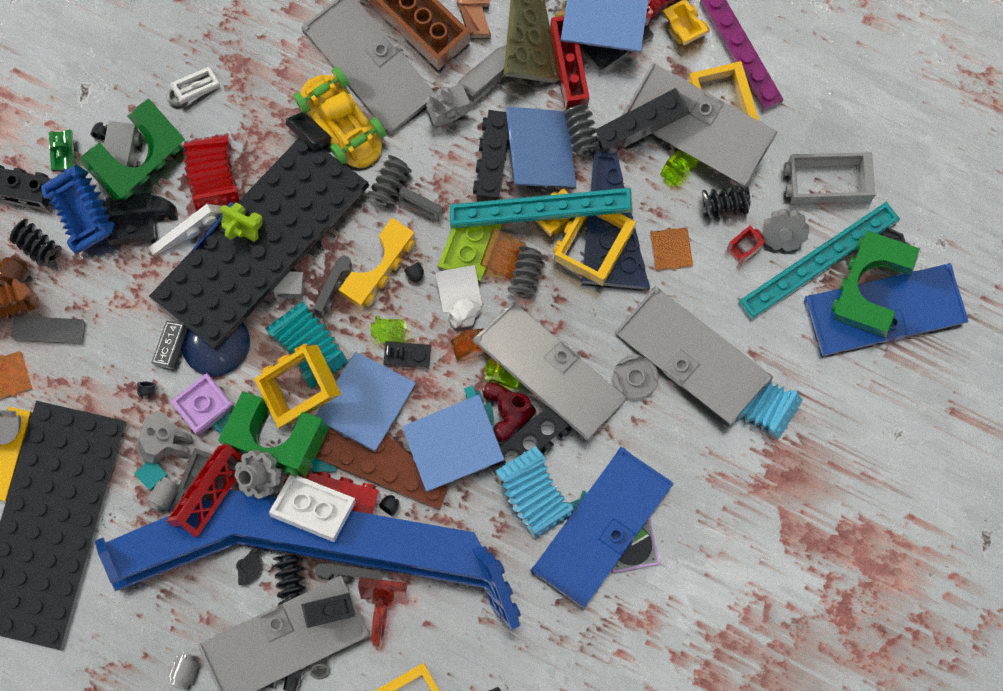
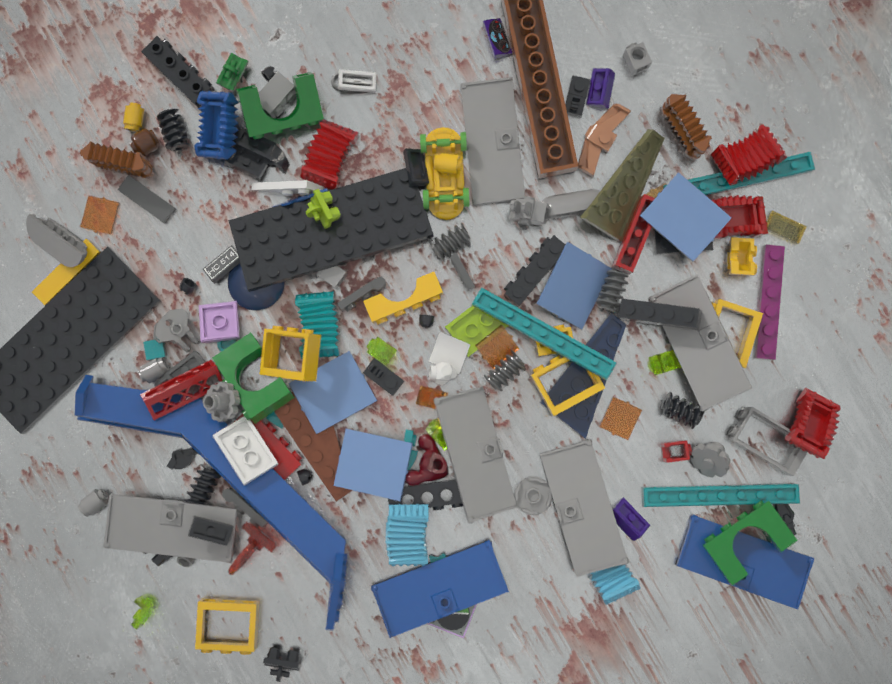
camera: 35 degrees right, 10 degrees up
none -> dark purple slope [612,497,650,541]
none -> red piece [785,388,841,459]

